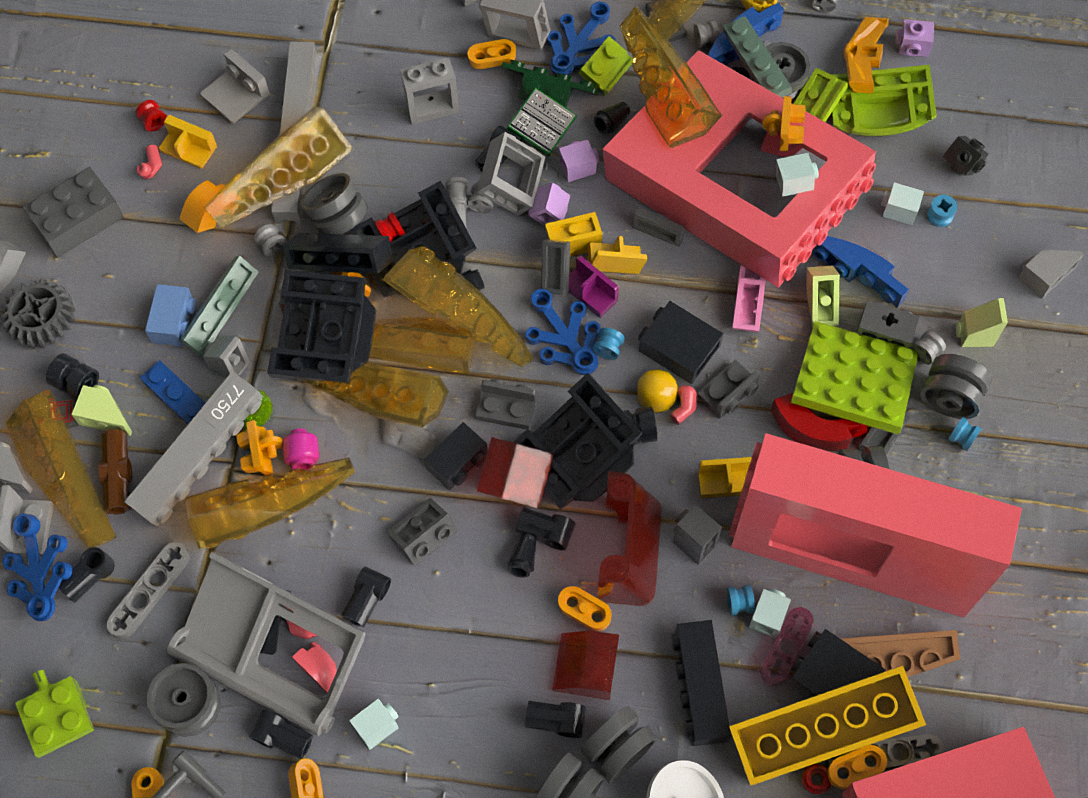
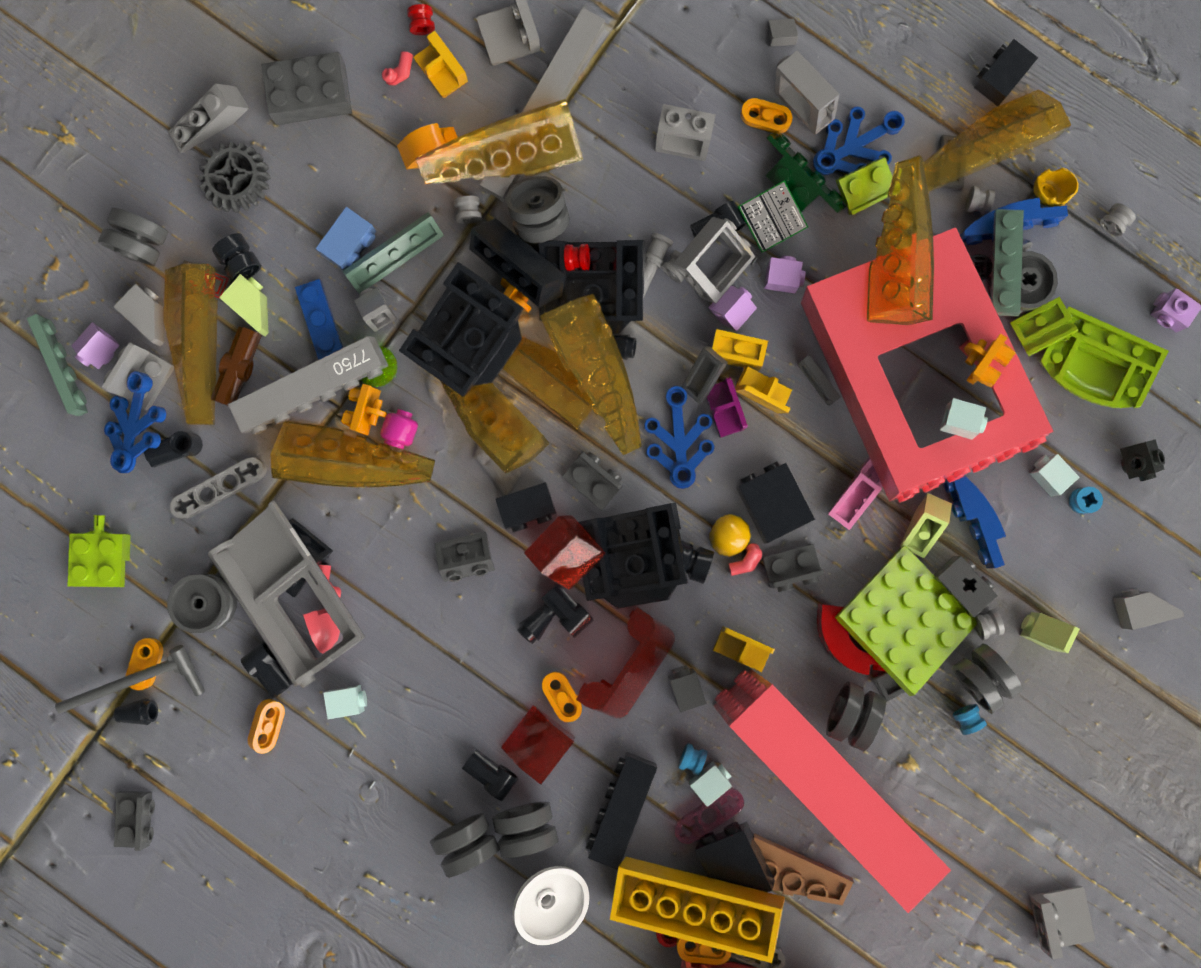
camera: 30 degrees right, 20 degrees up
black piece [341,566,391,628] -> none
dark azure wheel [593,328,625,360] -> none
black cone [594,101,630,134] -> none
light orange plate [843,17,889,94] -> none

